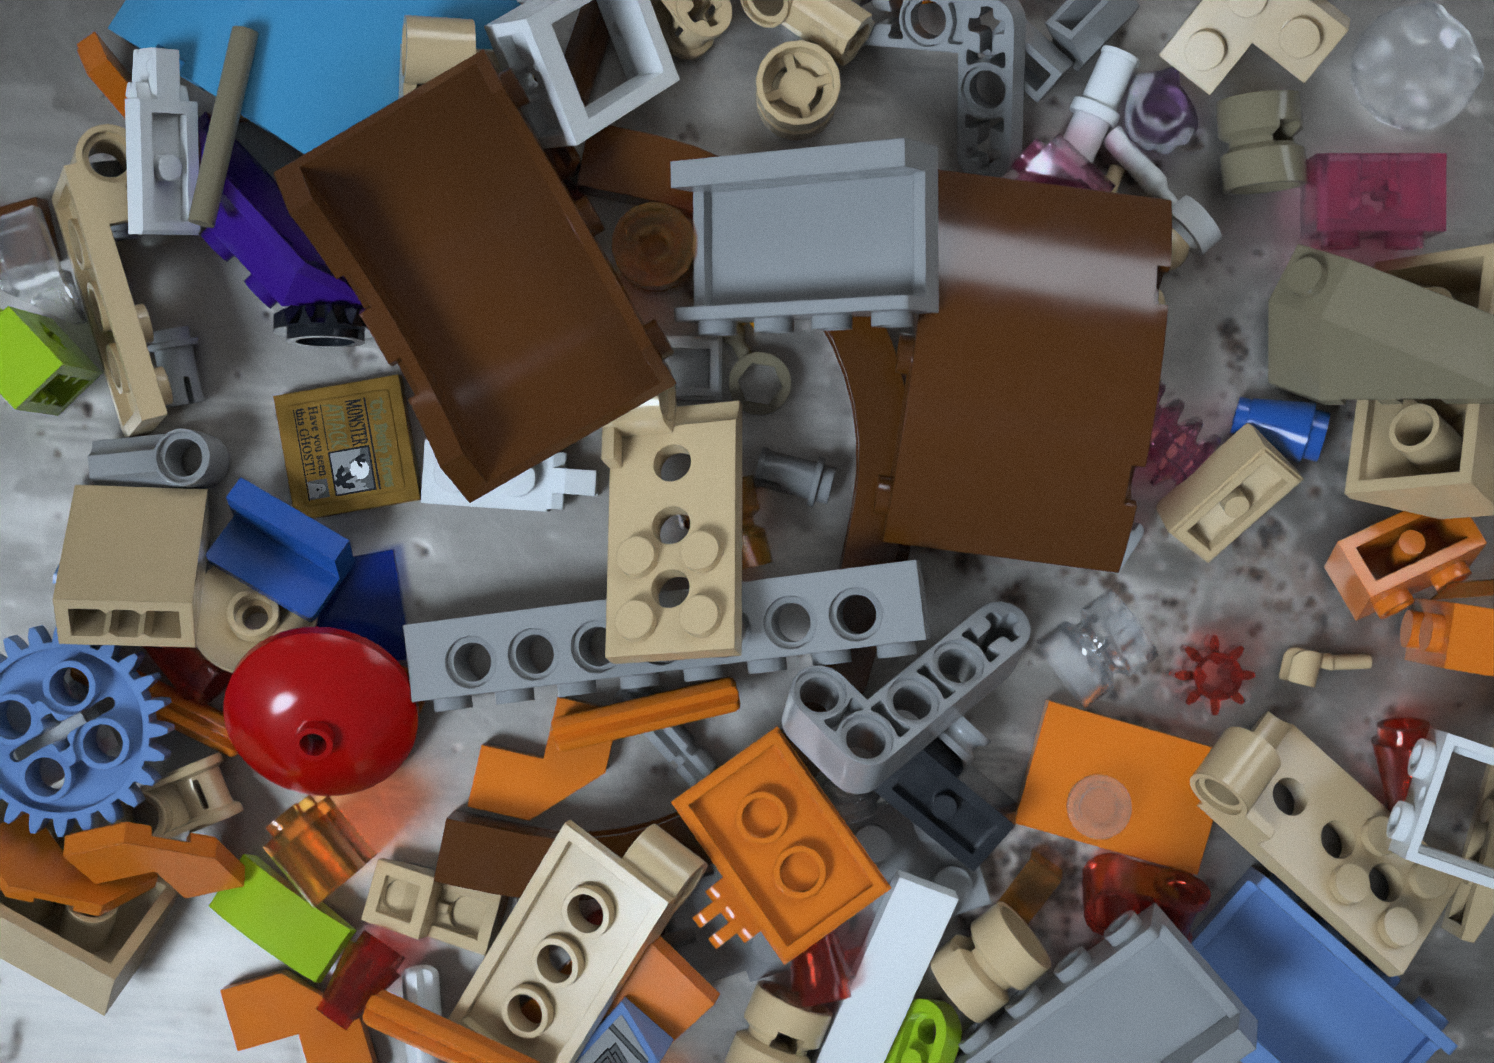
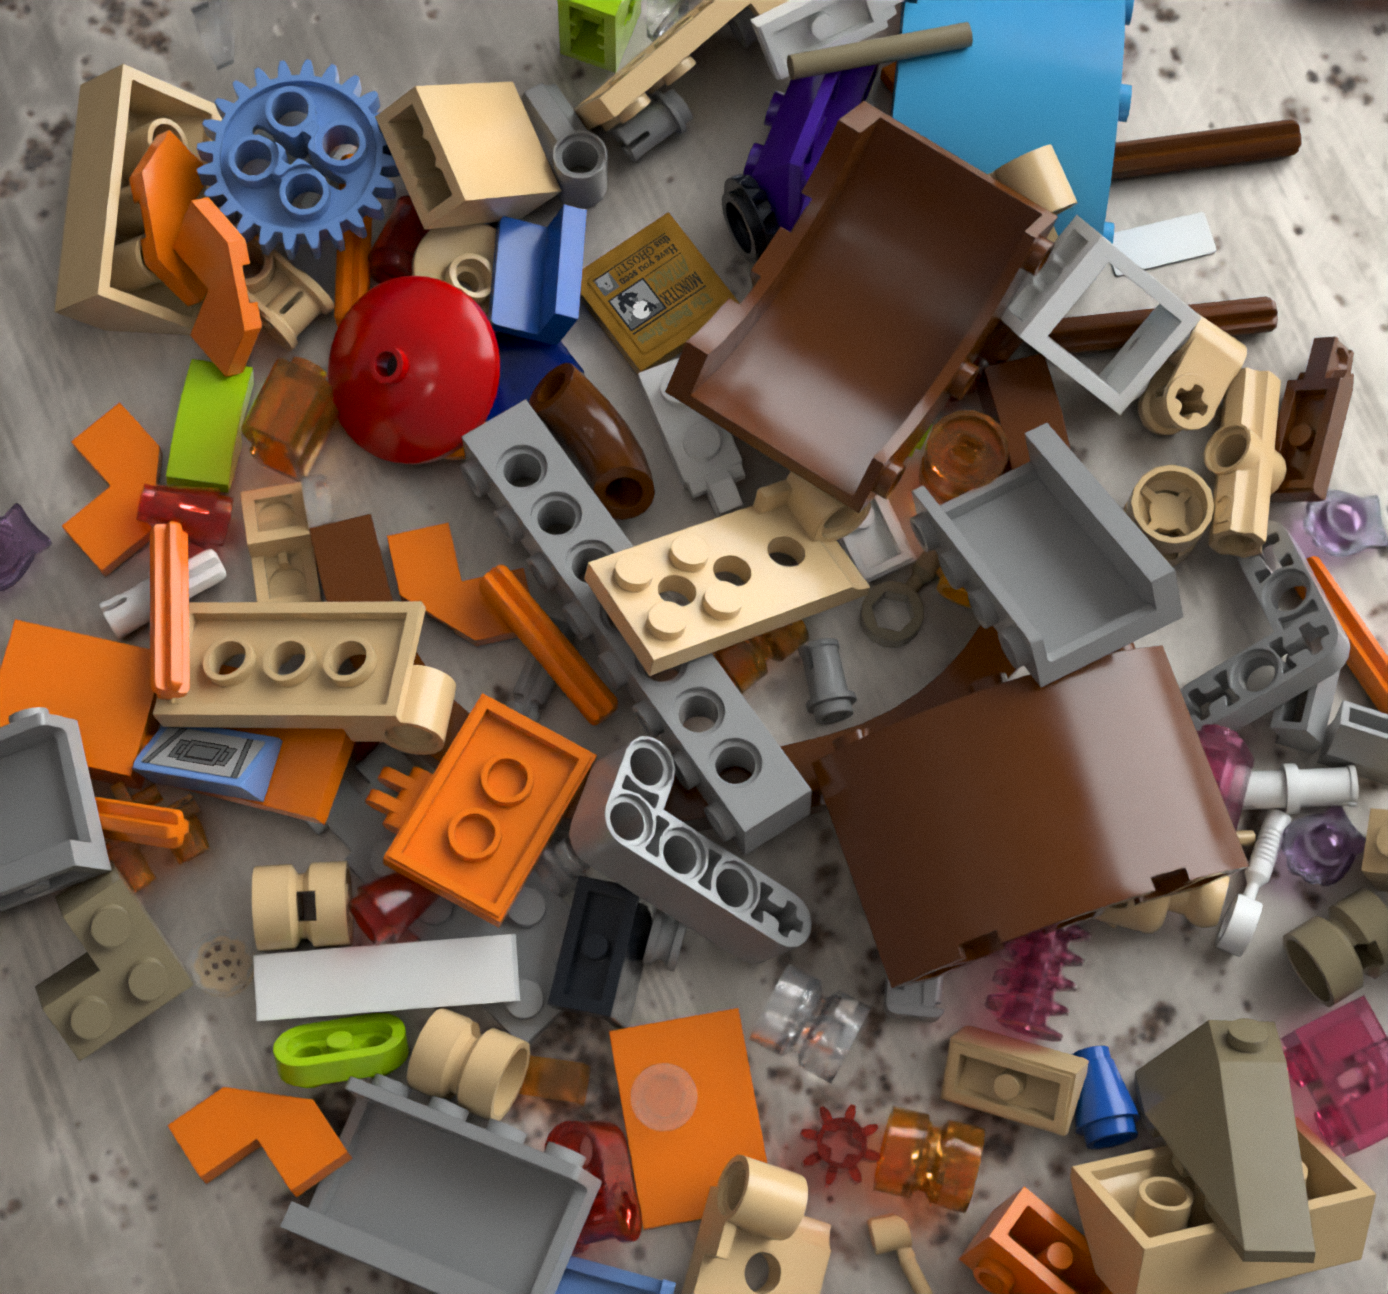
camera: 60 degrees right, 15 degrees down
none -> clear tile [301,473,336,528]
none -> reddish brown cylinder [529,363,655,520]
none -> clear orange wheel [873,1105,985,1214]

